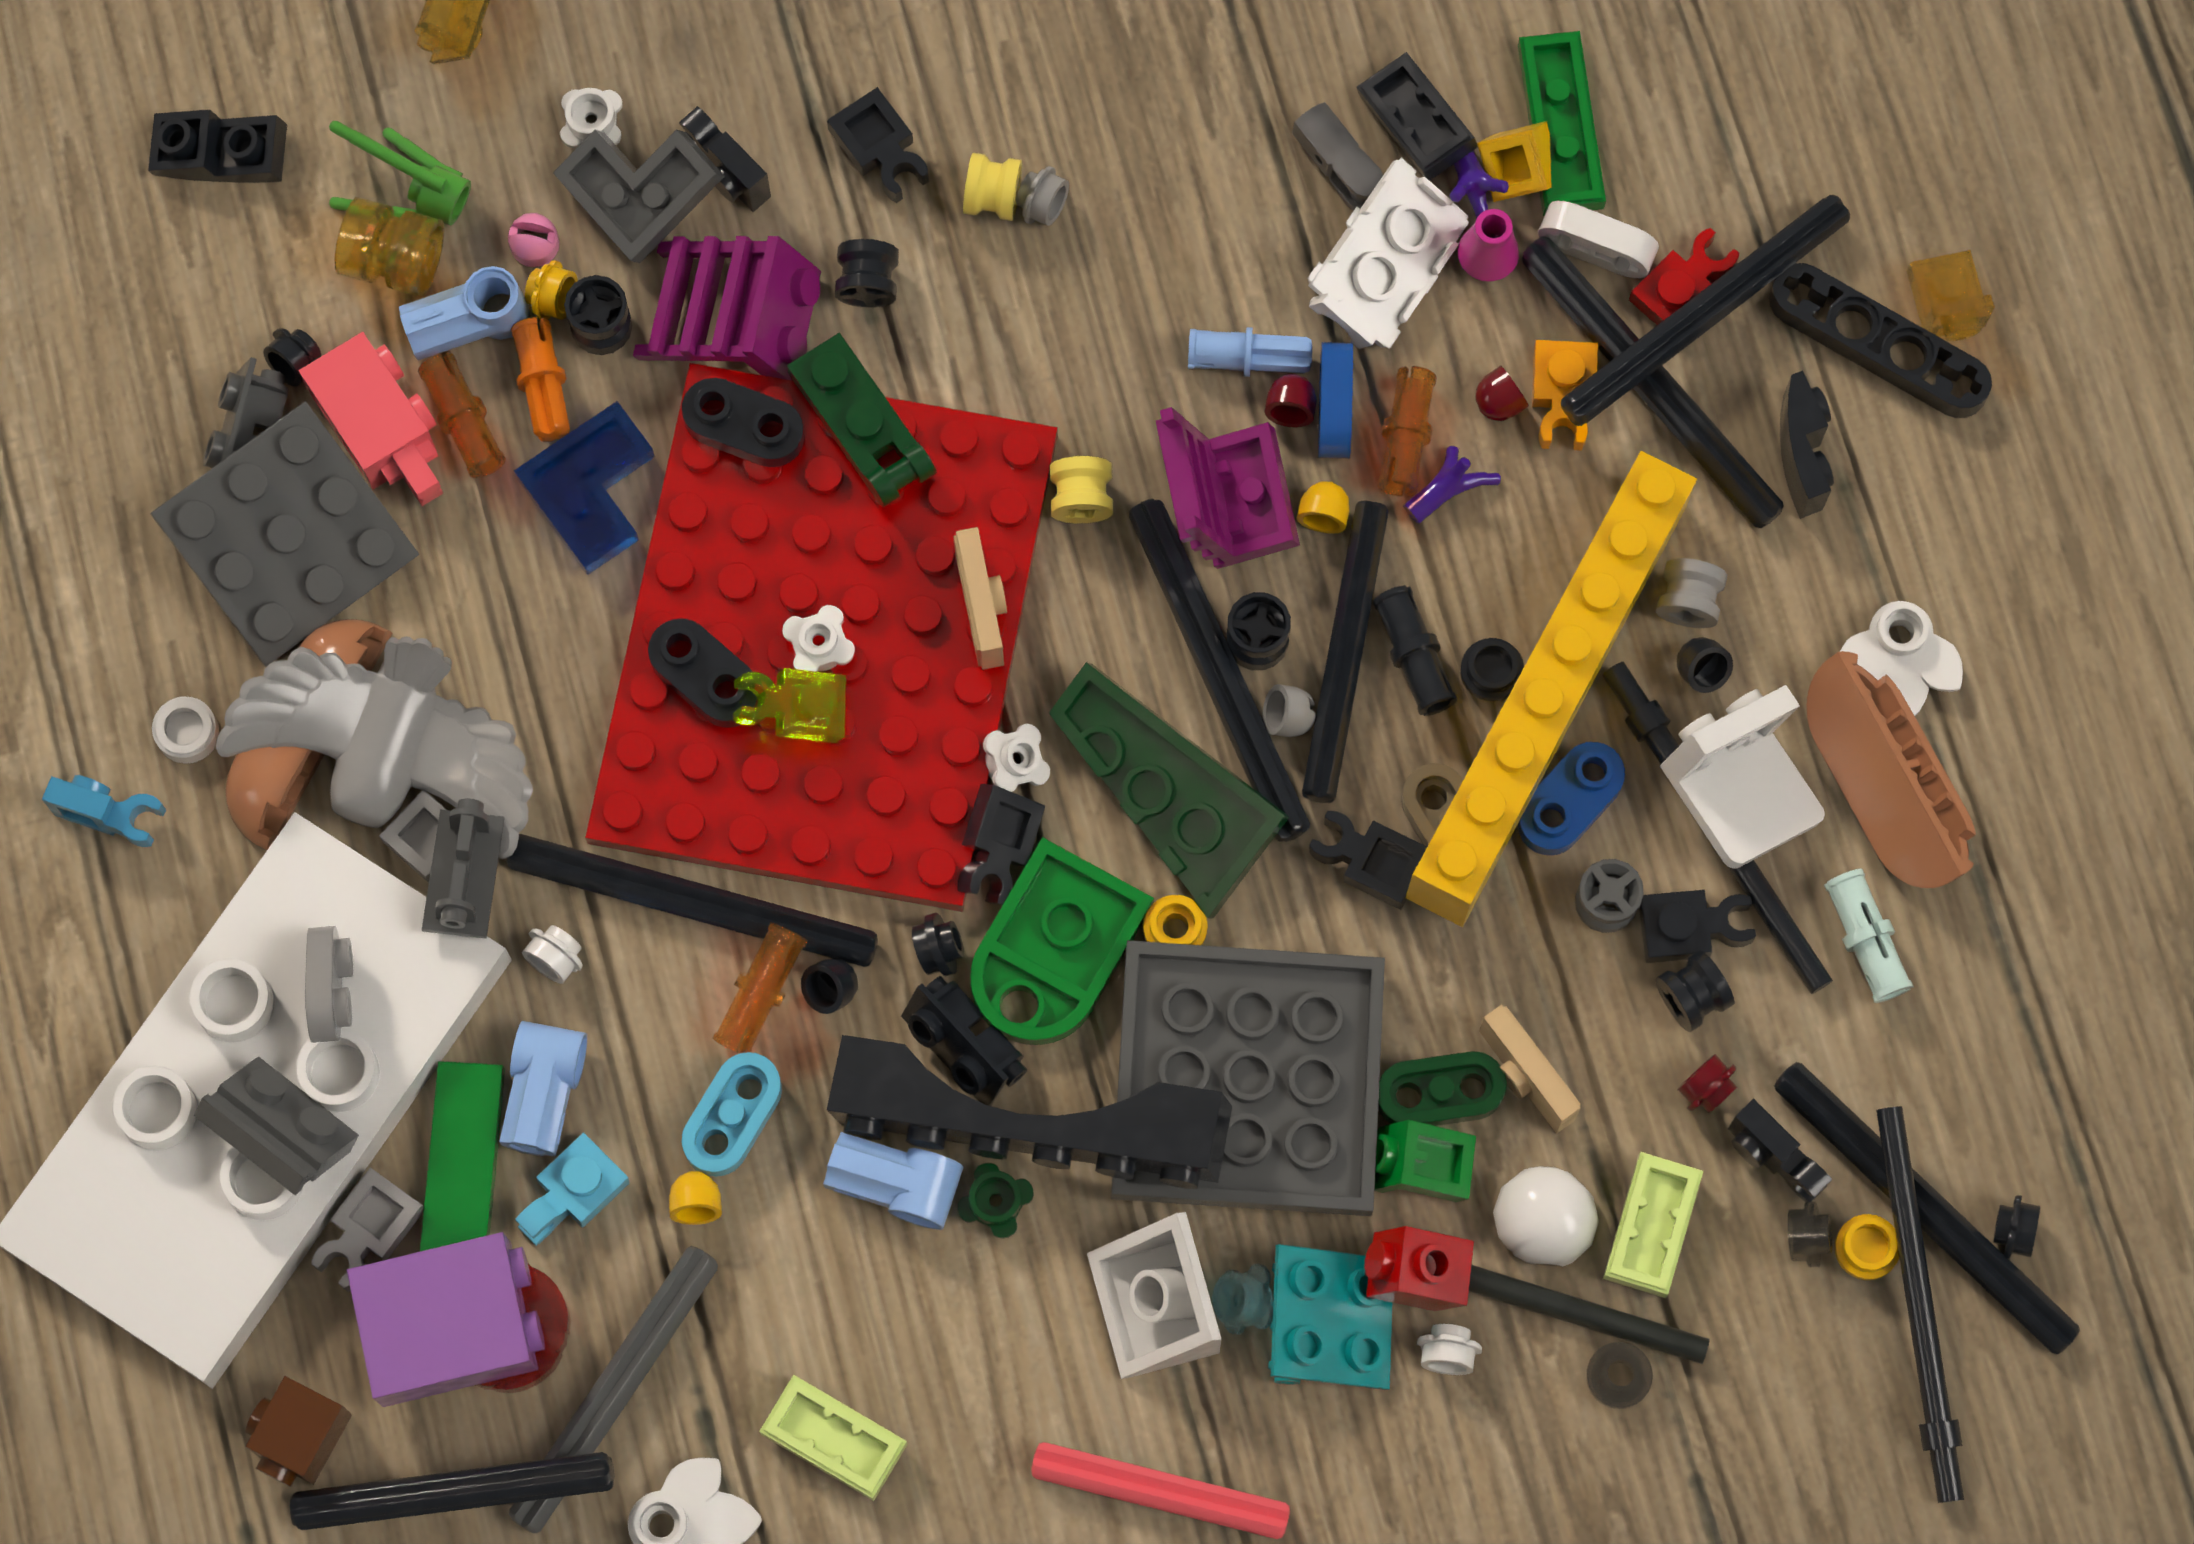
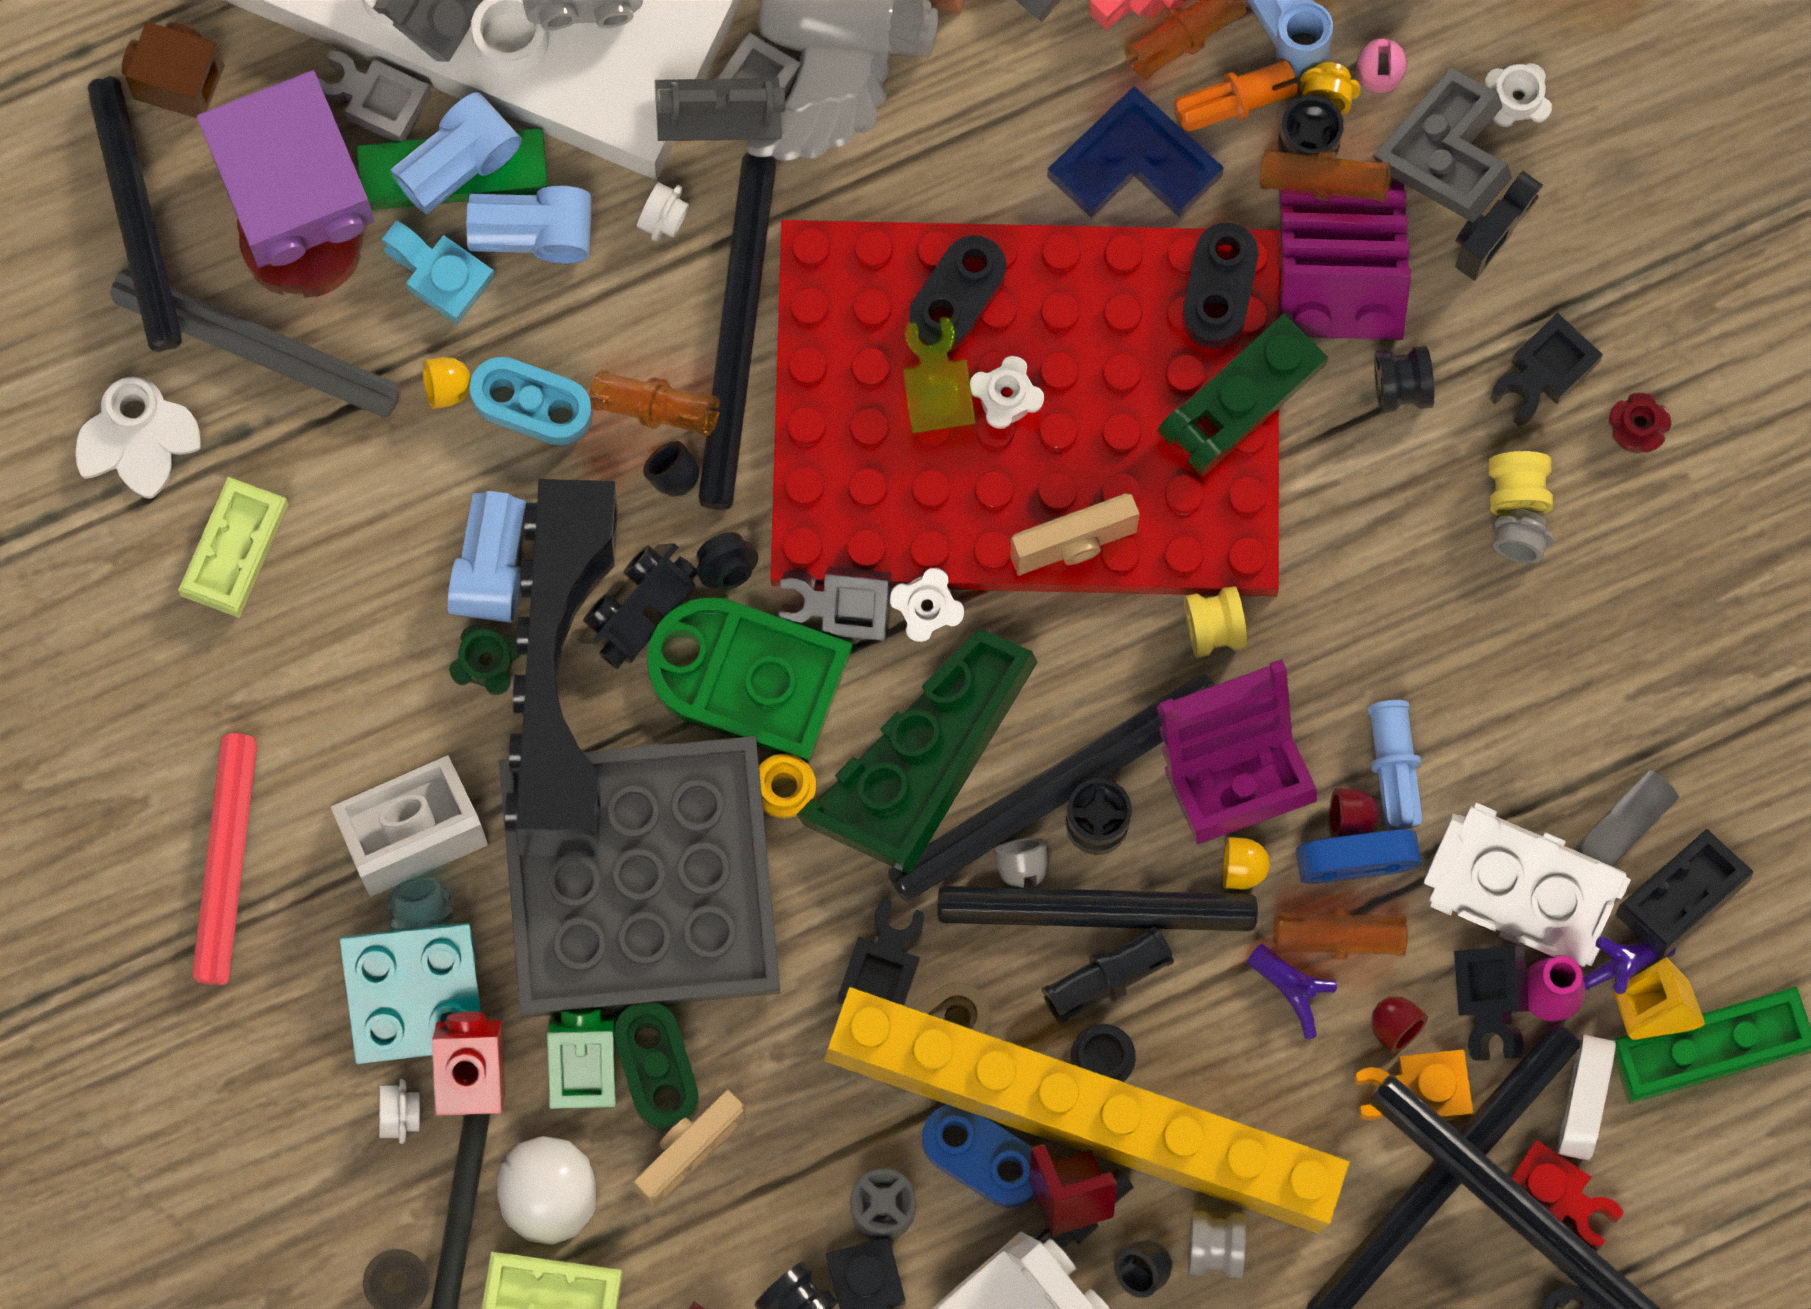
camera: 80 degrees right, 0 degrees up
none -> light blue piece [390,92,522,215]
none -> dark red panel [1029,1144,1117,1237]
none -> clear orange pin [1260,149,1391,202]
none -> black plate [1454,945,1529,1061]
none -> dark red plate [1609,393,1671,453]

